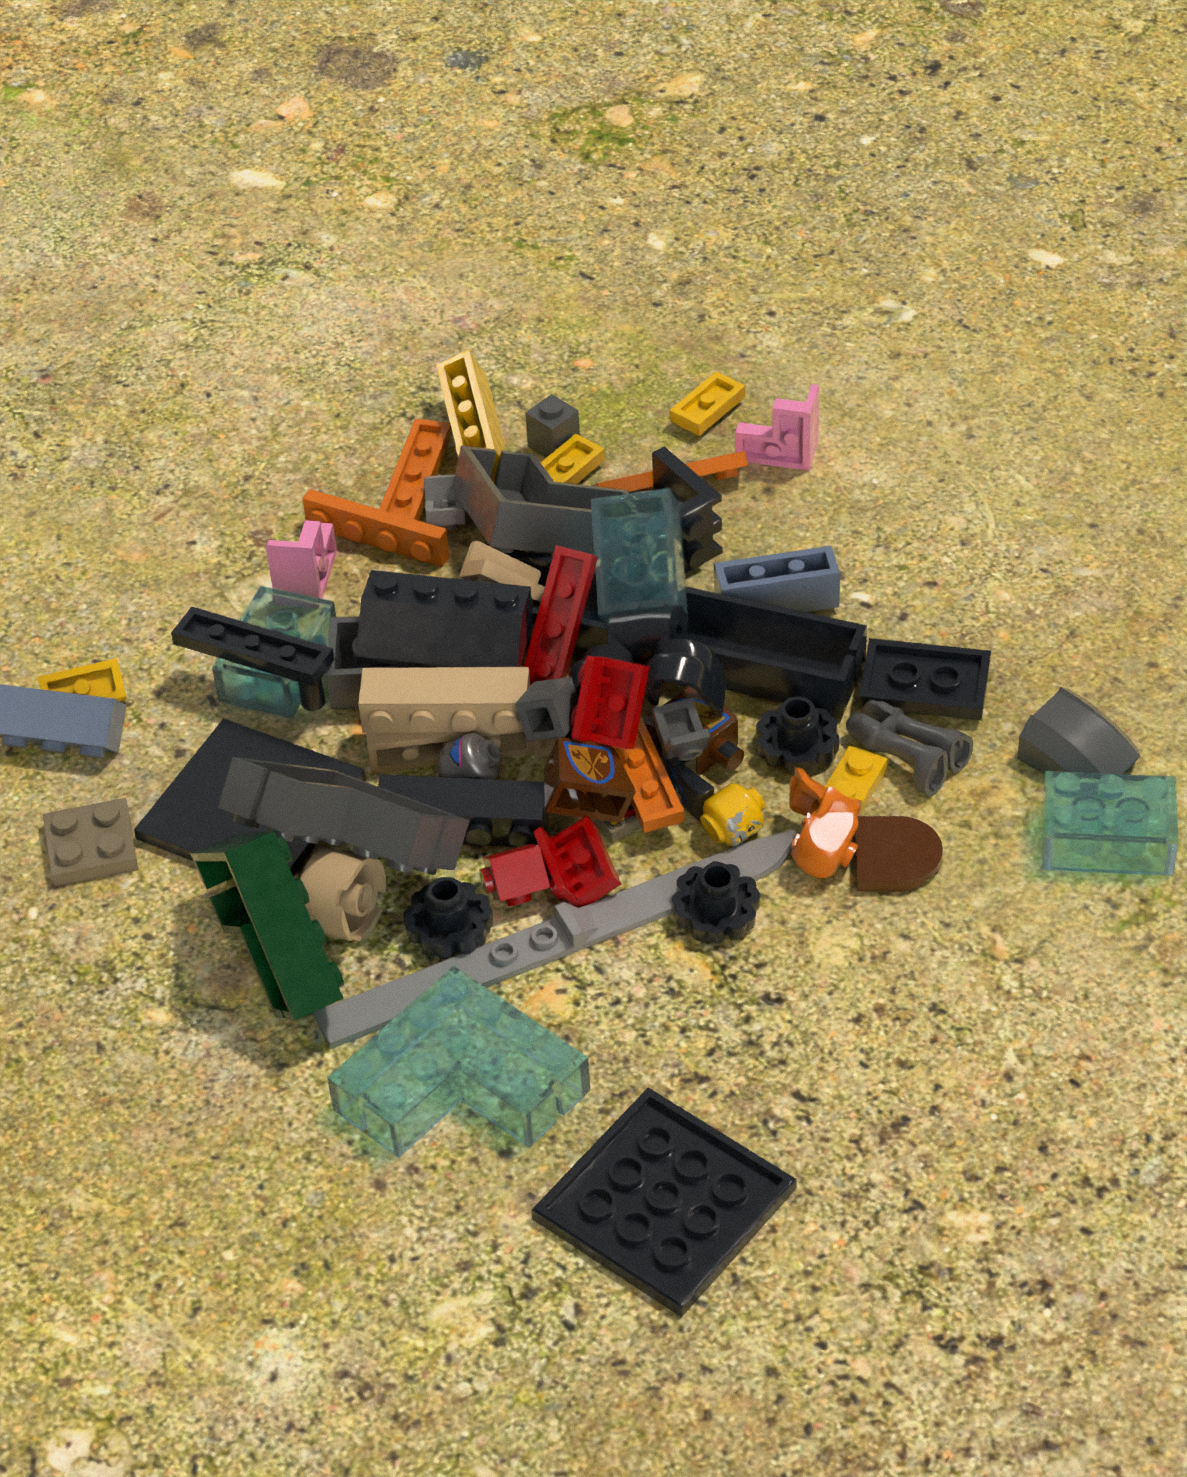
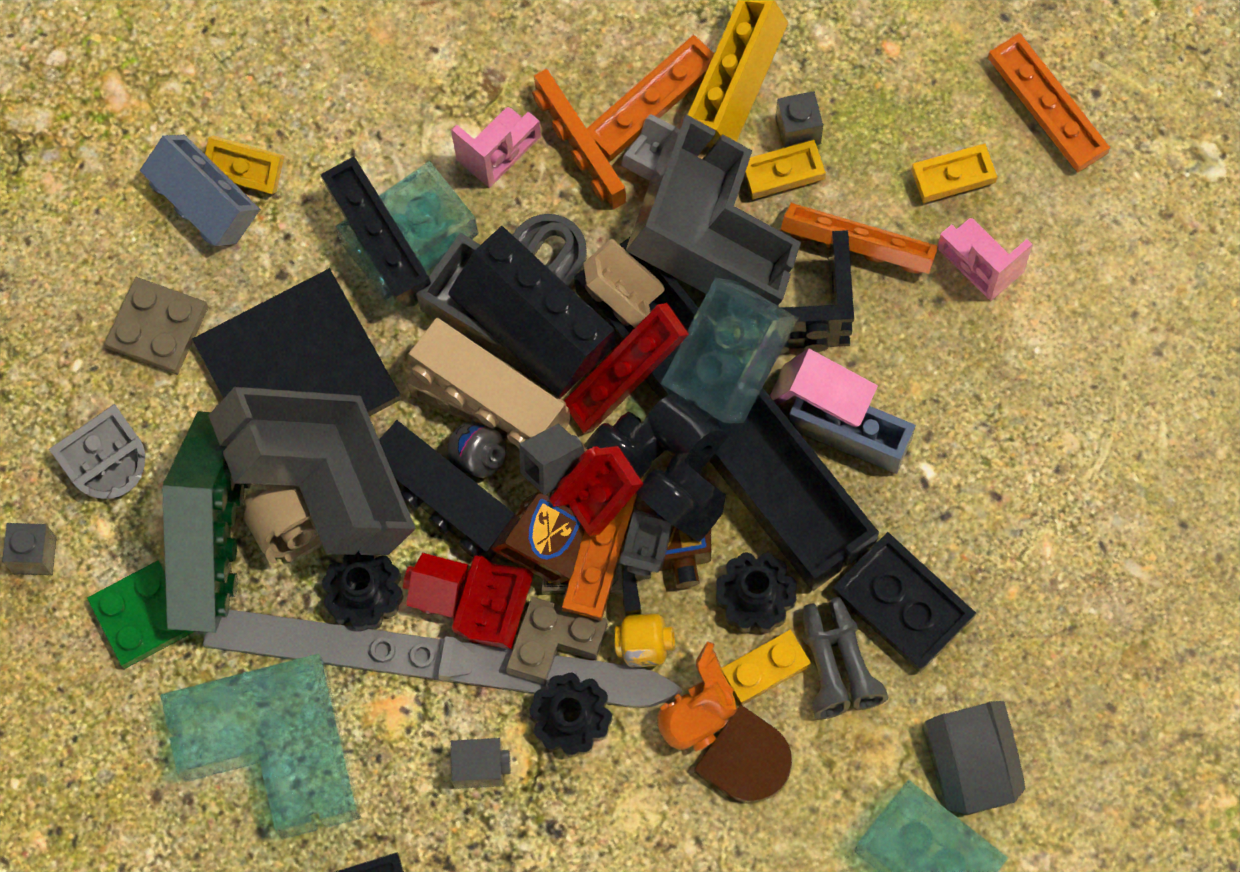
camera: 35 degrees right, 25 degrees up
none -> dark grey brick [2,523,57,575]
none -> light grey slope [49,404,145,499]
none -> green plate [87,560,196,669]
none -> dark grey brick [451,738,511,789]
none -> dark tan plate [507,597,608,685]
none -> bright pink panel [770,349,878,427]
none -> orange plate [988,33,1110,173]

